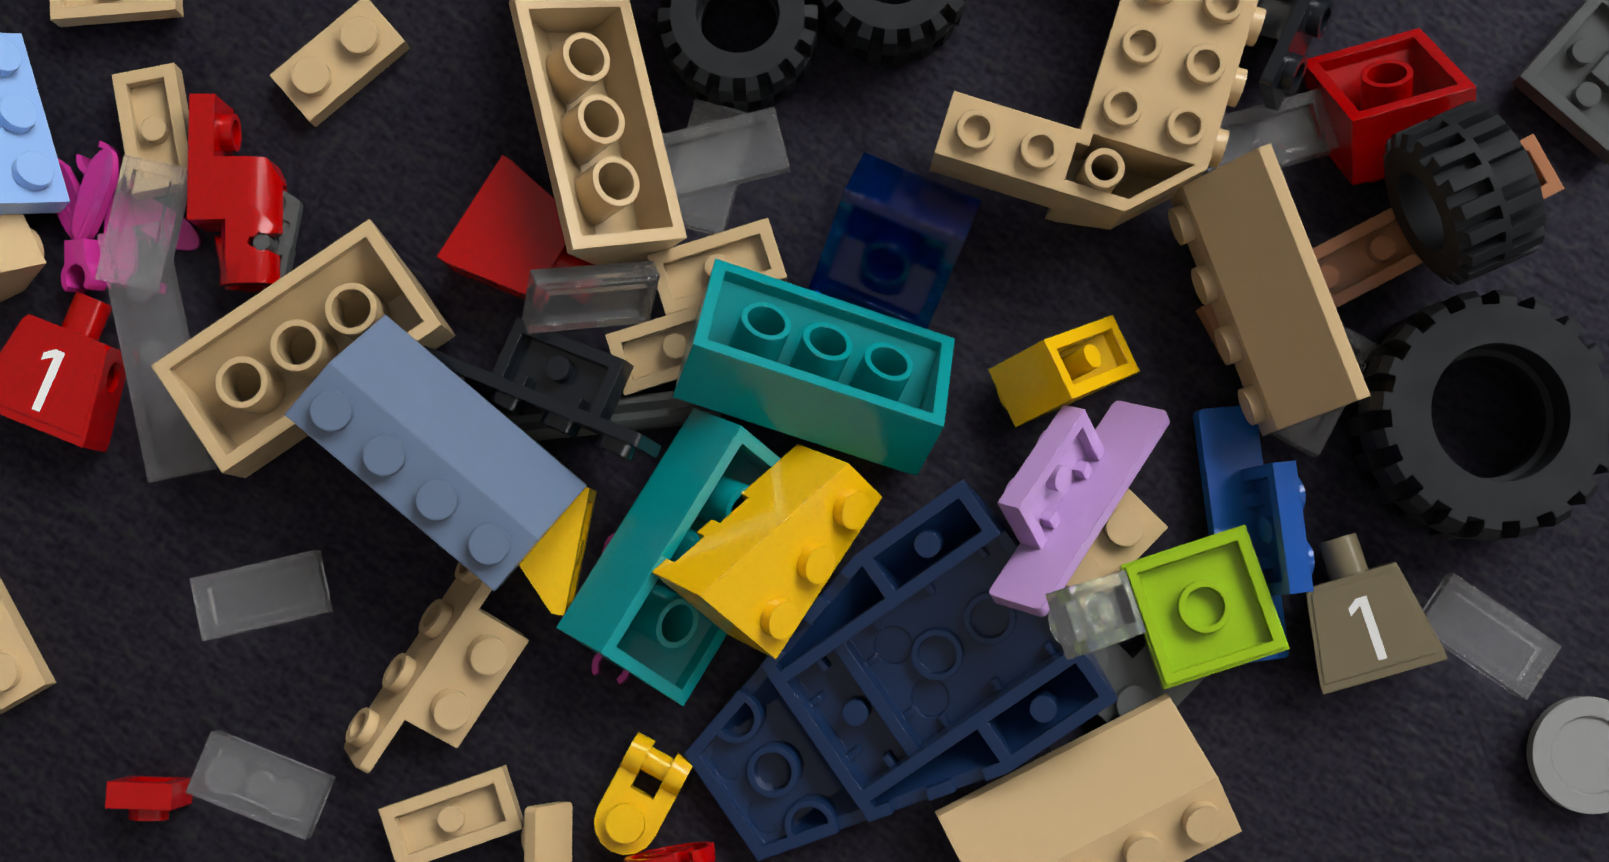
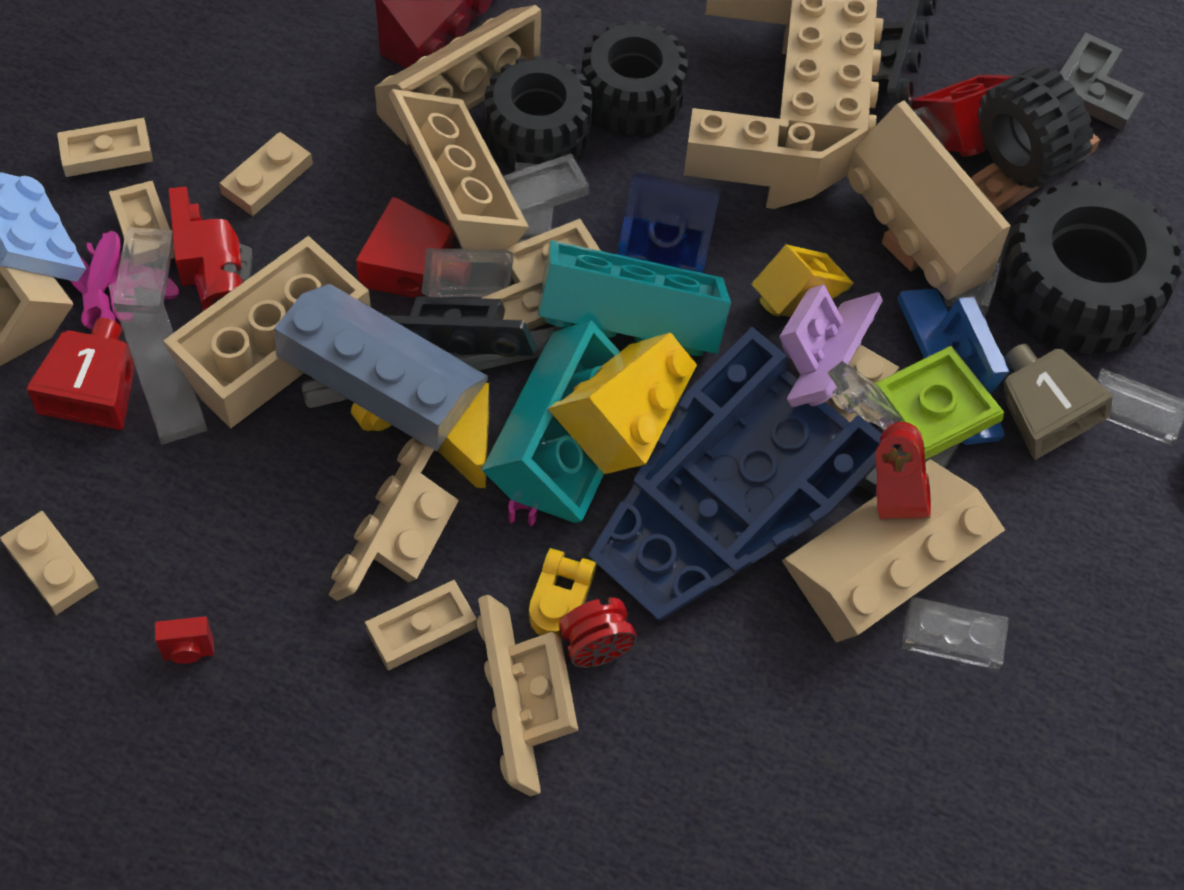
camera: 15 degrees left, 25 degrees down
clear plate [186,730,336,840] -> none
clear tile [190,550,333,641] -> none
none -> red piece [875,422,931,520]

